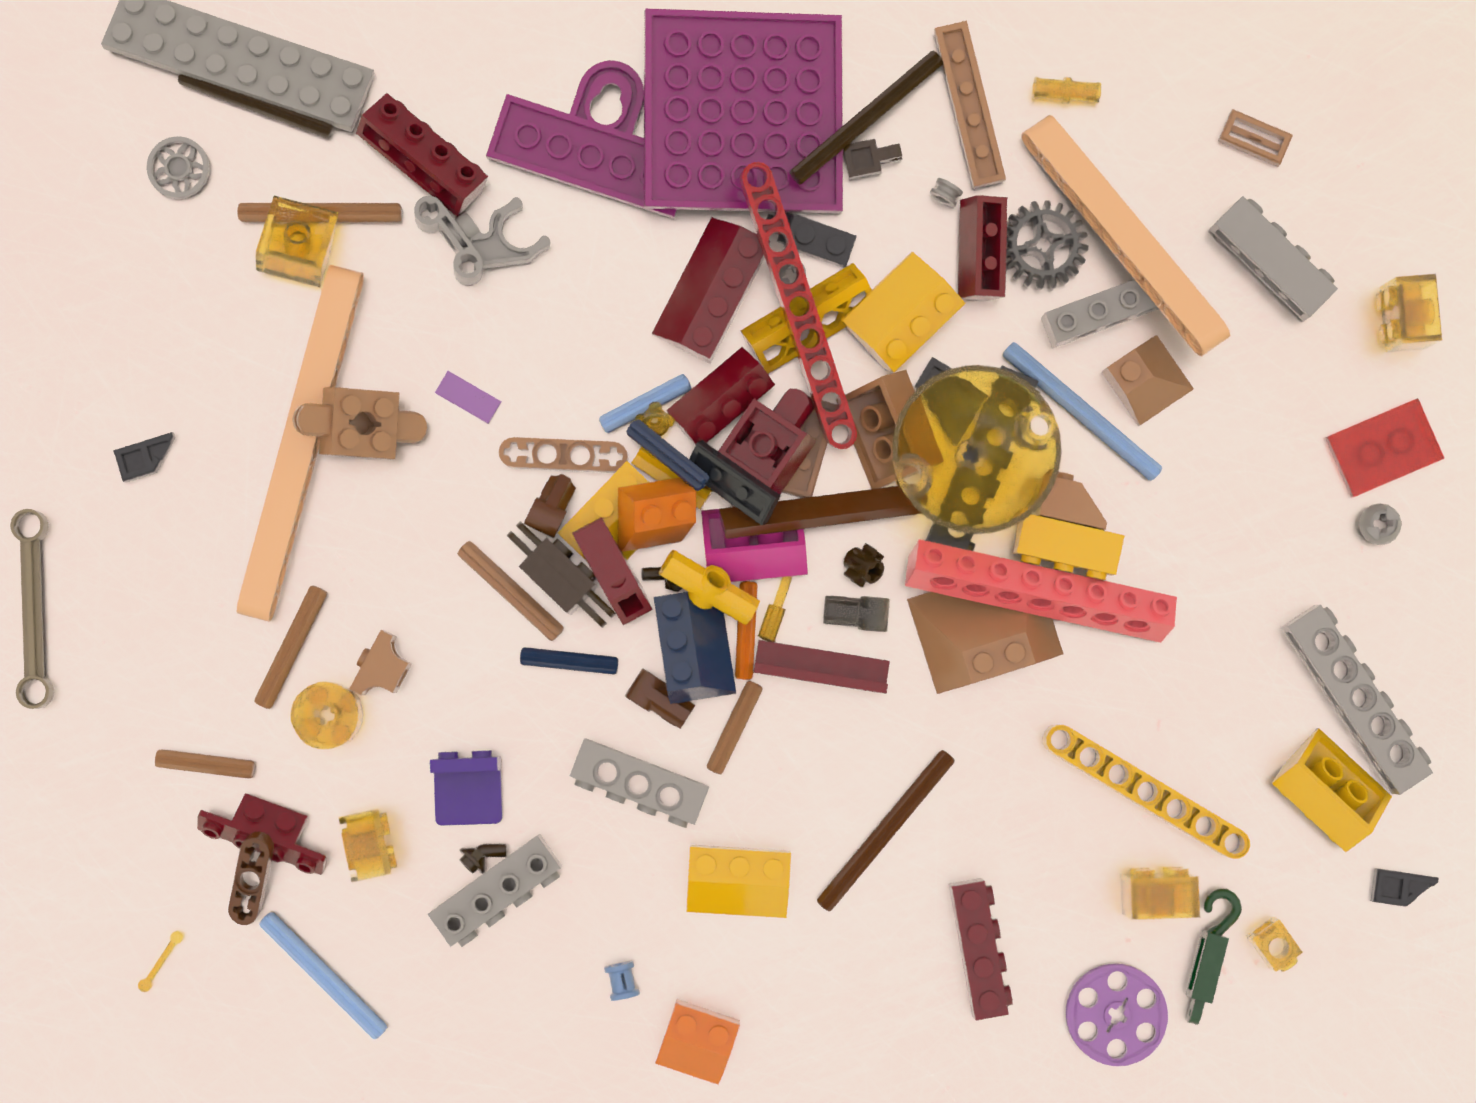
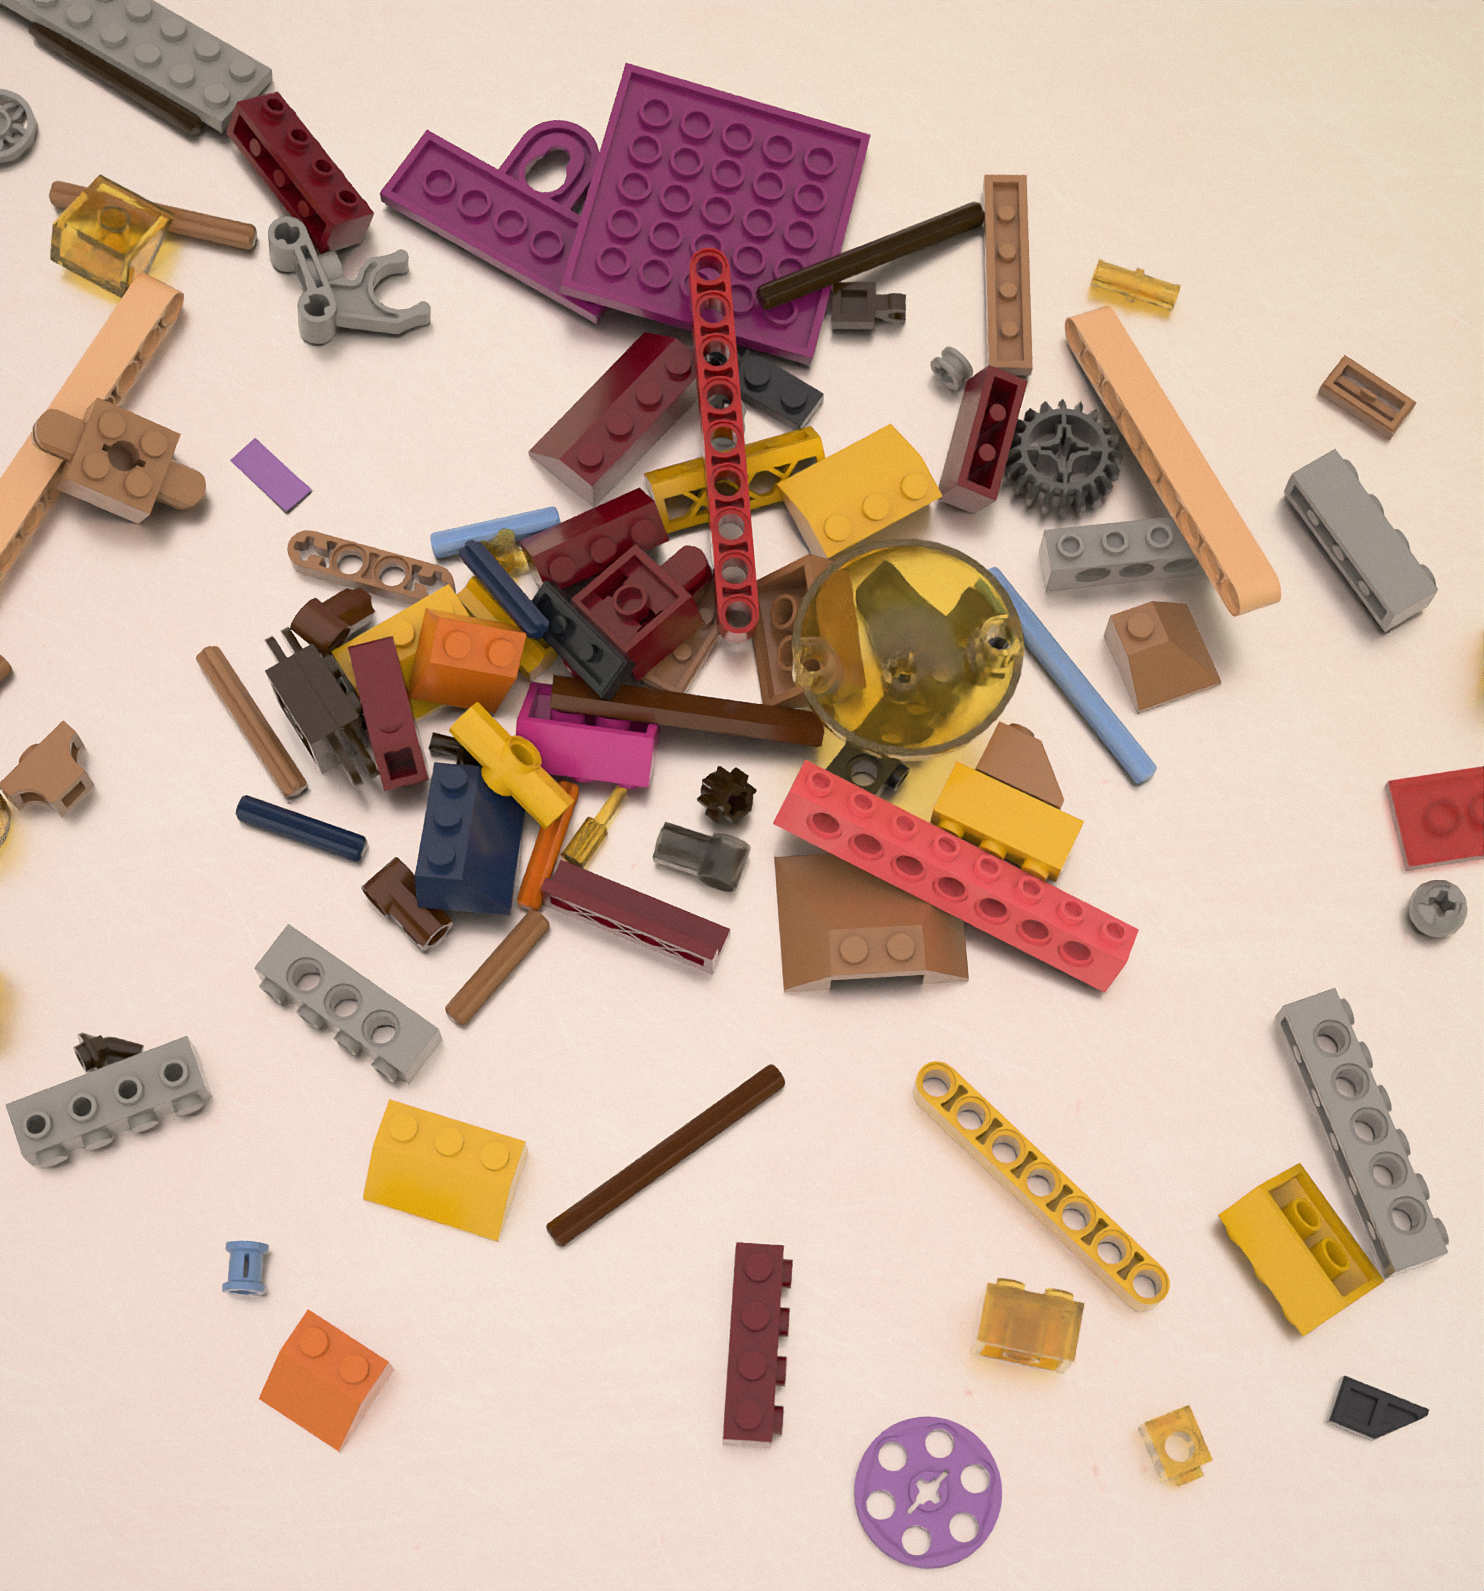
camera: 15 degrees right, 15 degrees down
dark purple bracket [430,750,502,826] -> none
dark green piece [1185,889,1242,1025] -> none

